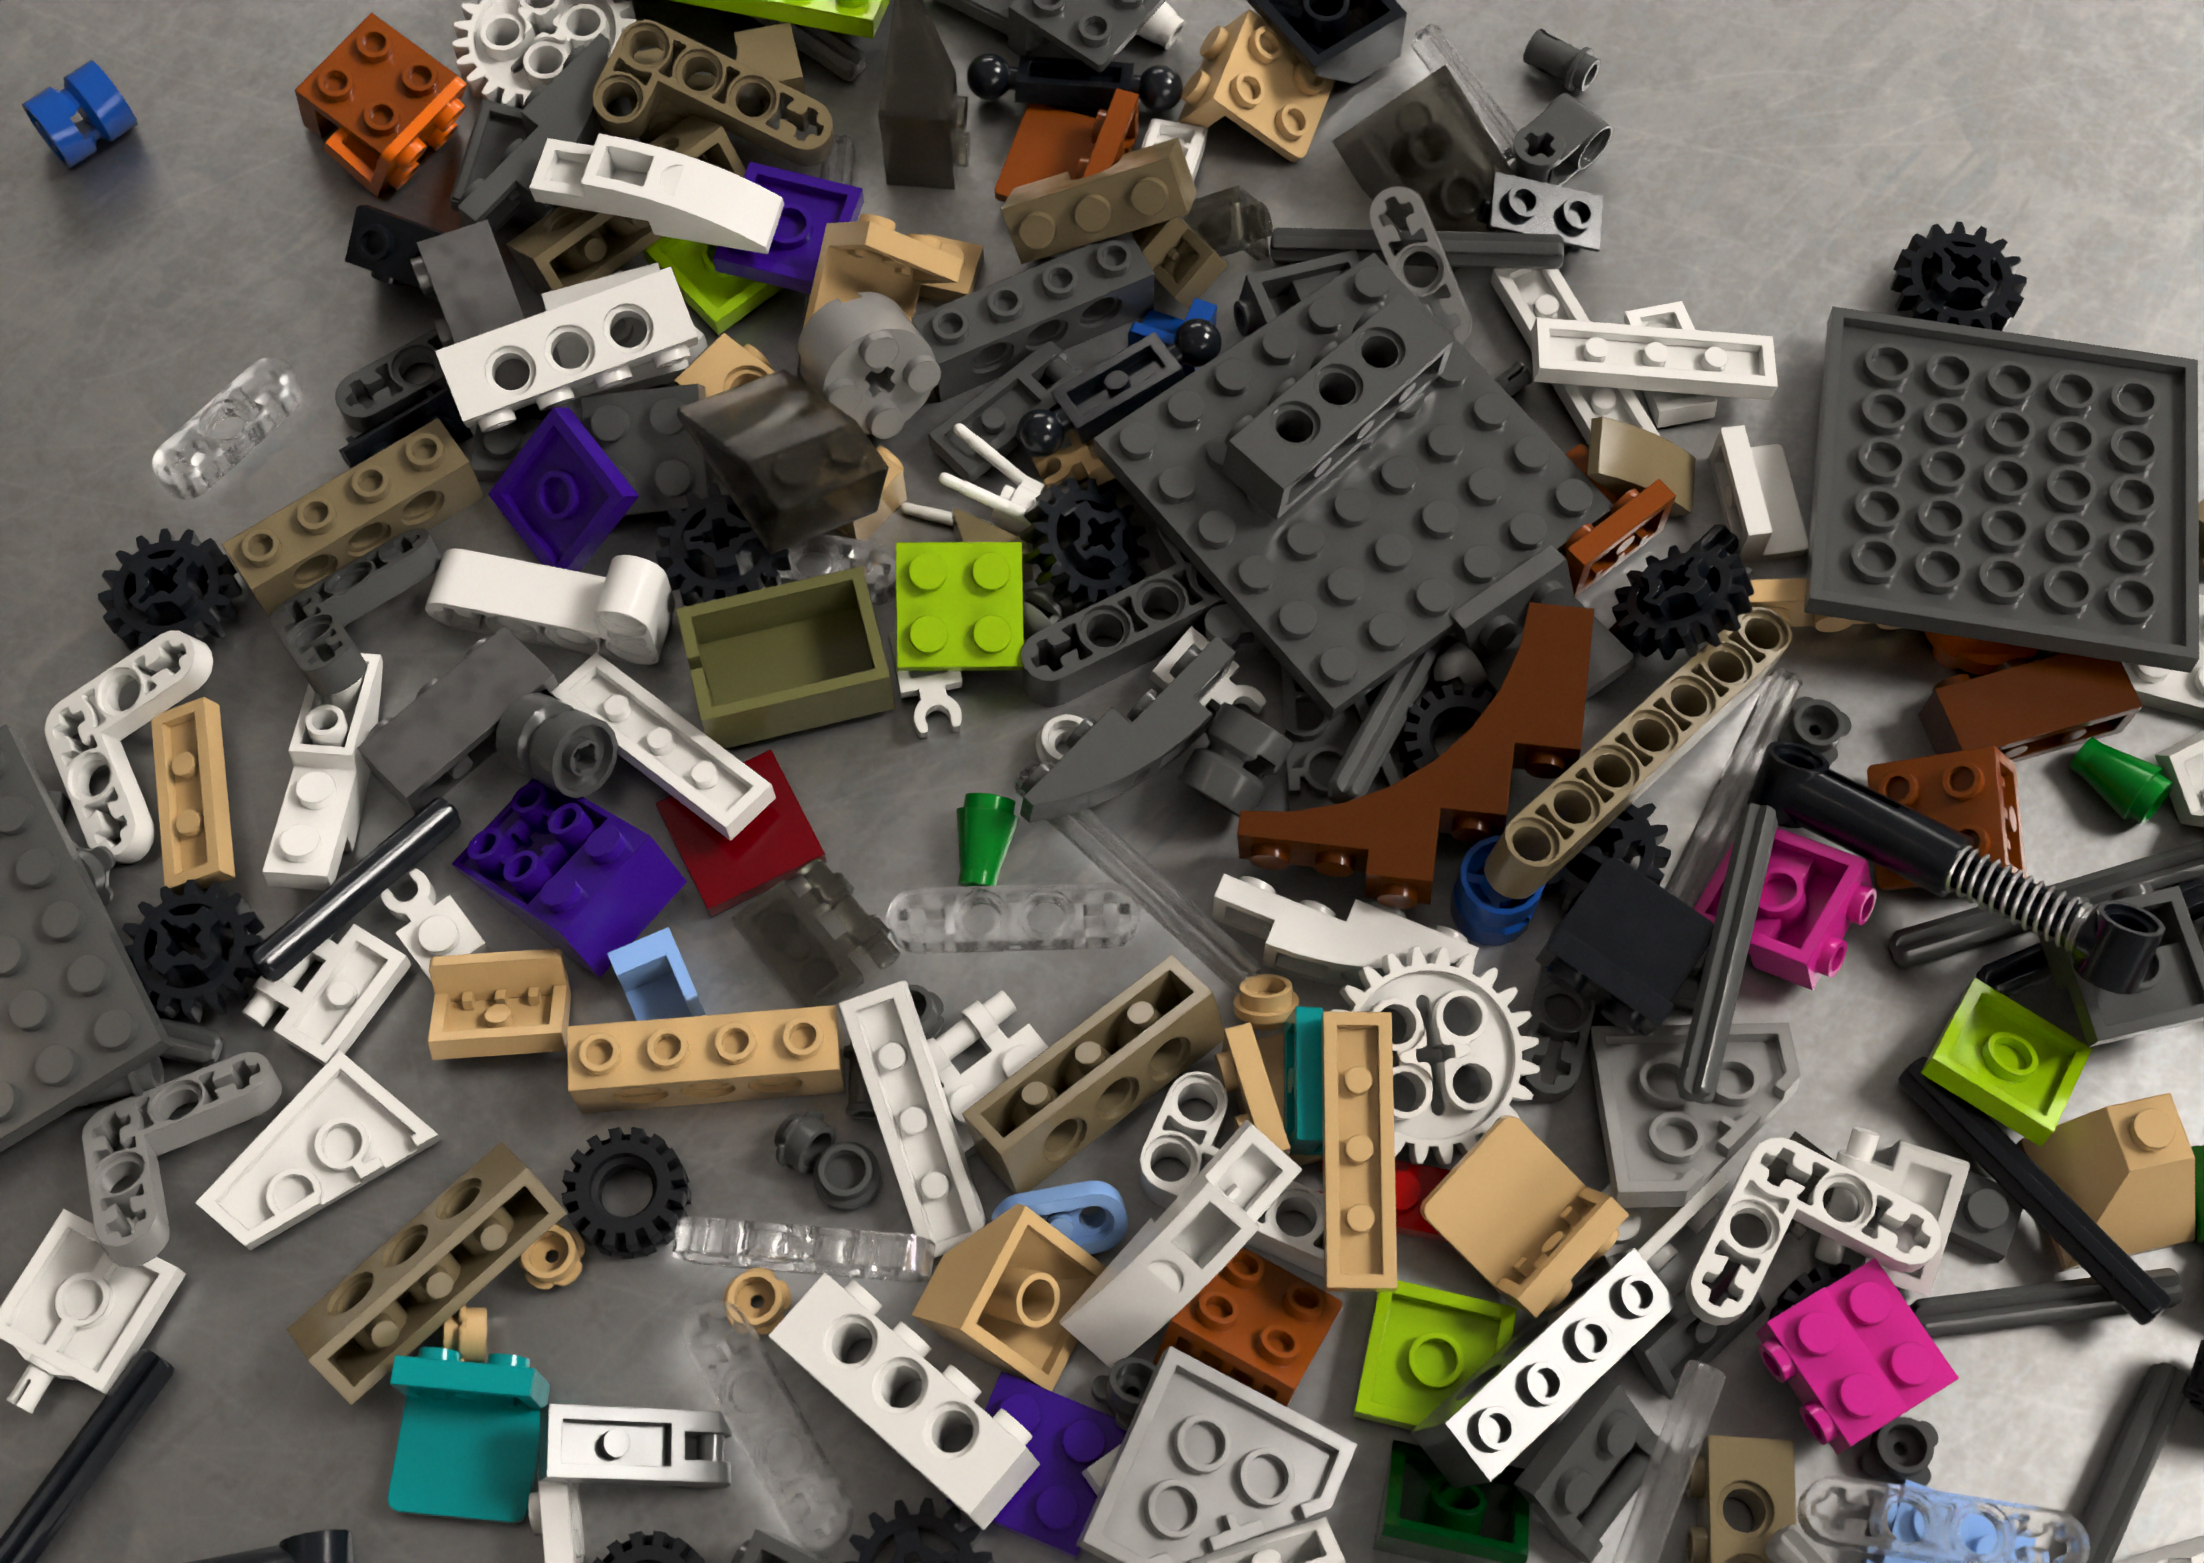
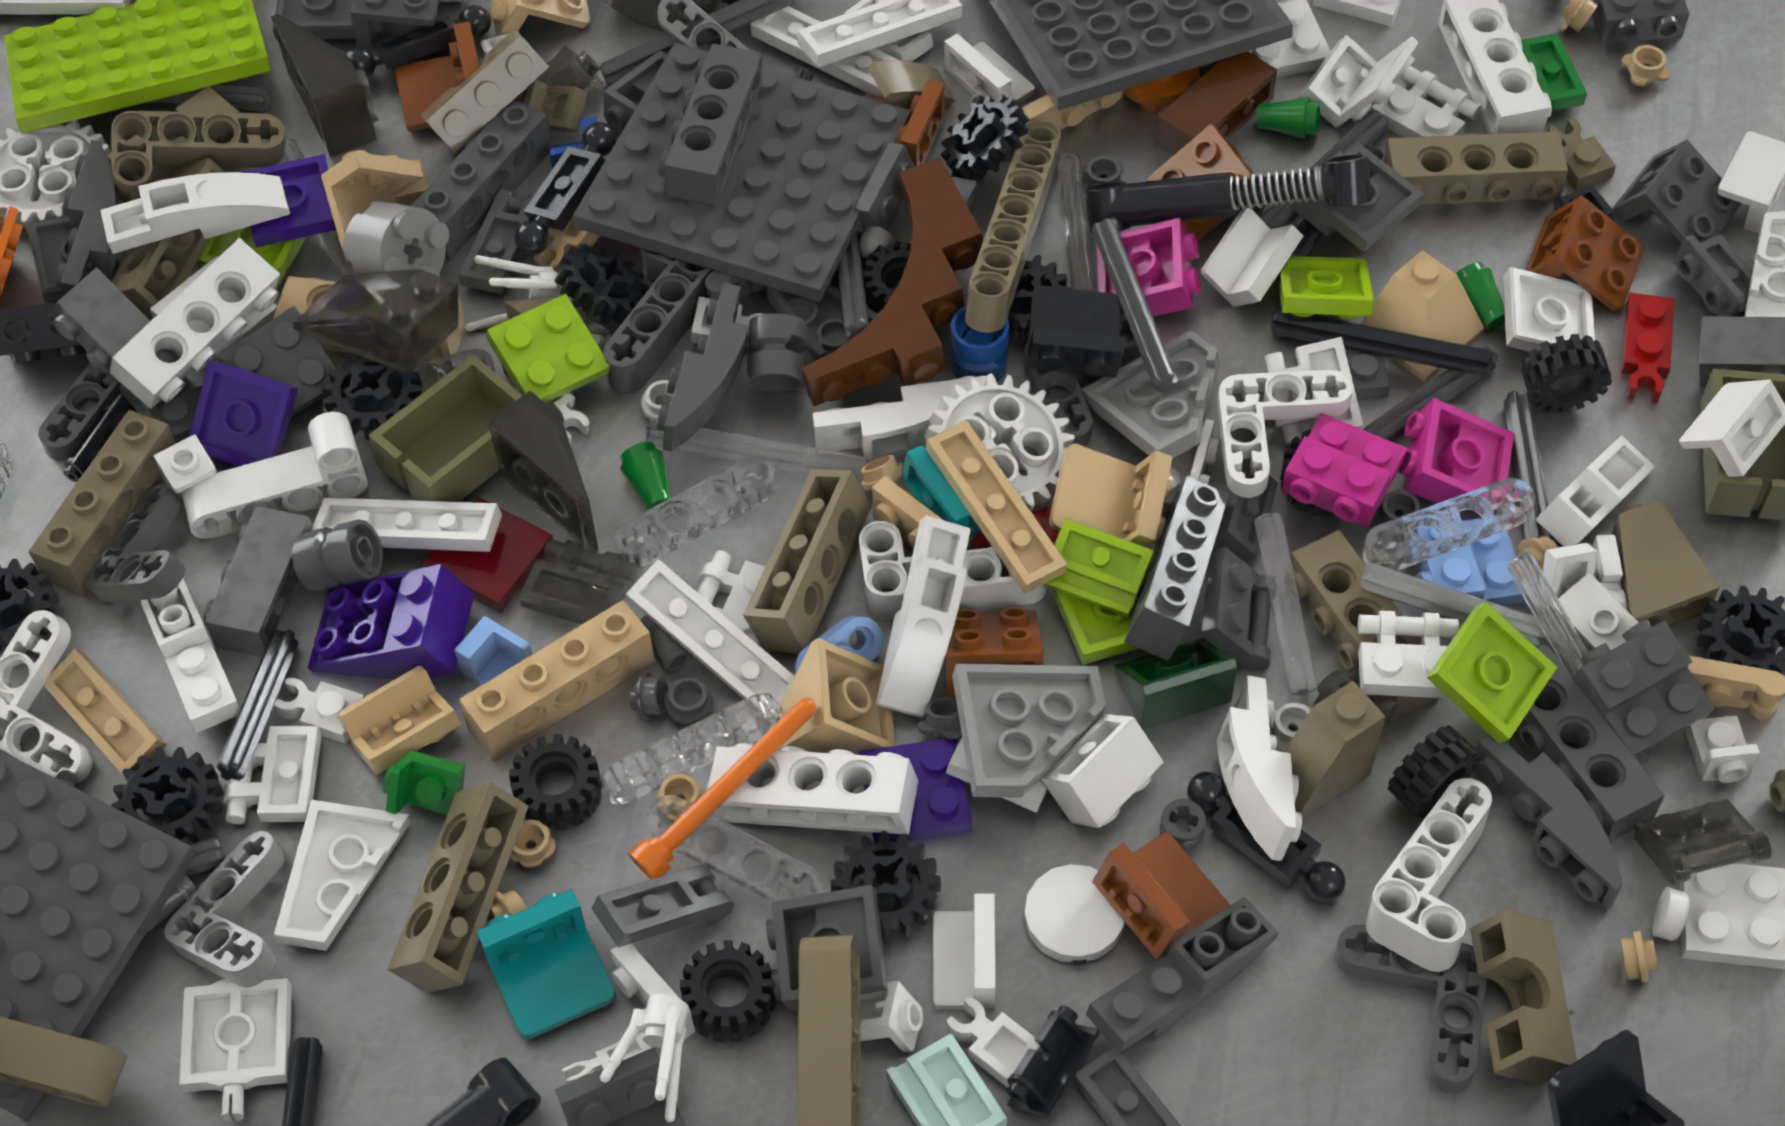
camera: 30 degrees left, 10 degrees down
none -> white bracket [153,434,216,493]
none -> green bracket [383,750,466,815]
none -> clear smoke slope [488,391,599,555]
none -> orange piece [628,698,817,879]
none -> lime plate [1042,518,1155,618]
none -> white panel [1201,208,1303,307]
none -> dark pink plate [1398,398,1514,516]

